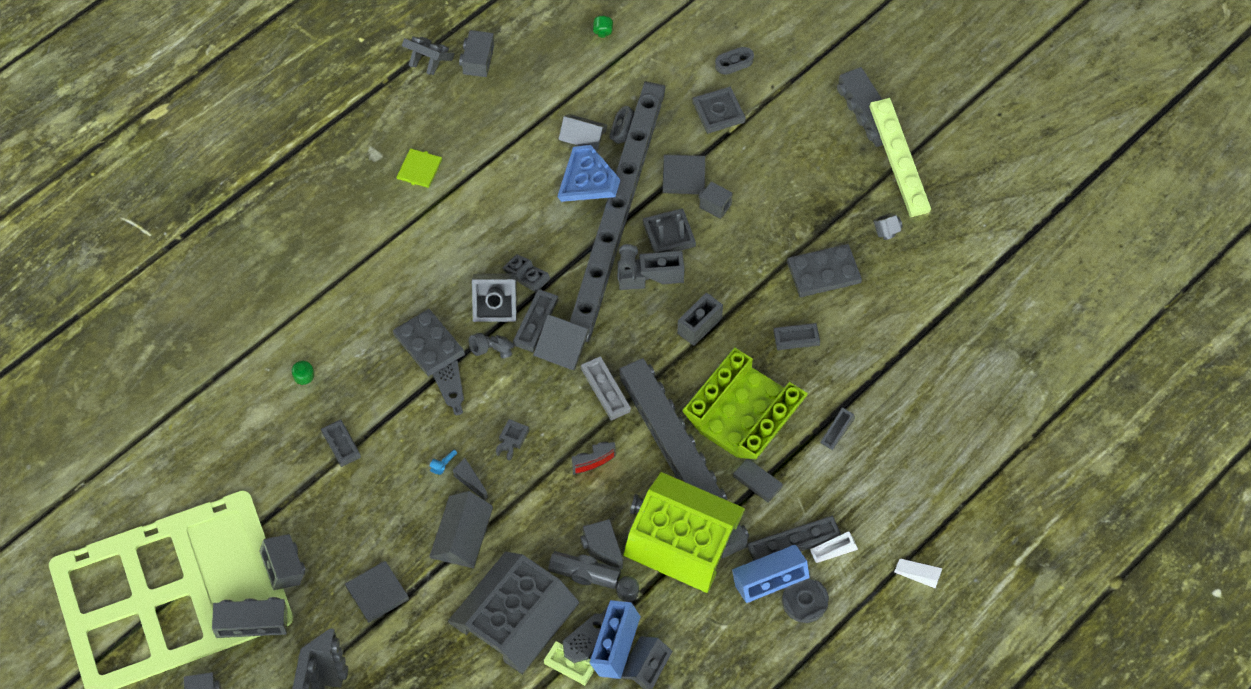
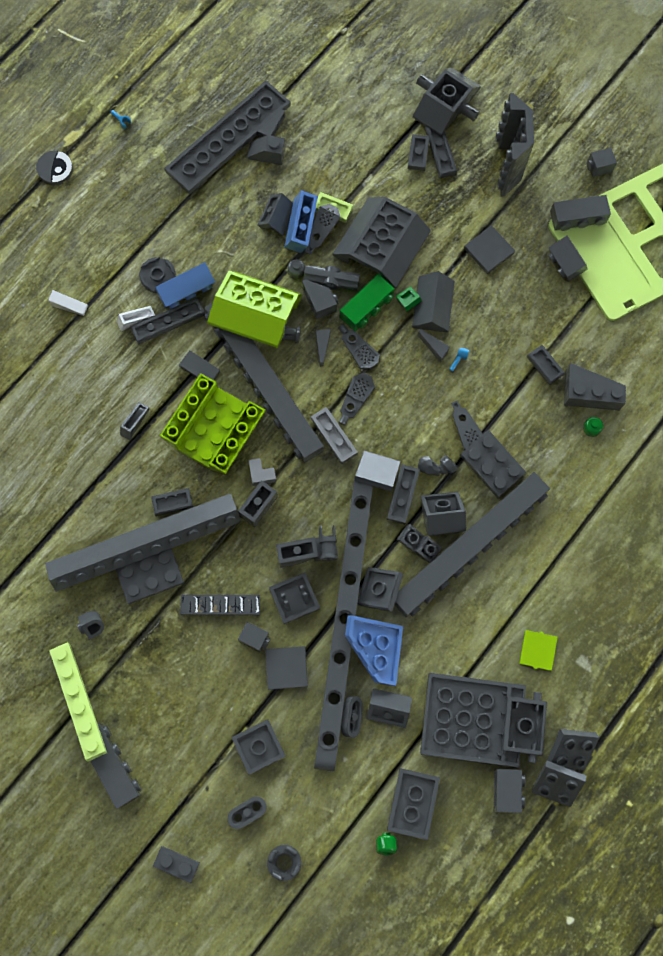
camera: 170 degrees right, 15 degrees up
dark grey plate [496,419,529,461] -> none
dark grey slope [571,442,616,475] -> none
none -> dark grey brick [45,493,241,592]
none -> dark grey plate [153,846,200,883]
none -> tile [180,595,260,616]
none -> light grey piece [249,458,276,486]
none -> dark grey piece [267,845,302,881]
none -> dark grey piece [316,329,331,367]
none -> dark grey piece [338,324,379,369]
none -> green brick [339,274,394,332]
none -> dark grey piece [339,372,375,425]
none -> dark grey tile [357,567,403,612]
none -> dark grey plate [387,768,440,840]
none -> dark grey brick [394,472,550,617]
none -> green plate [396,286,422,311]
none -> dark grey plate [420,673,547,768]
none -> dark grey plate [547,729,599,770]
none -> dark grey wedge [564,363,626,411]

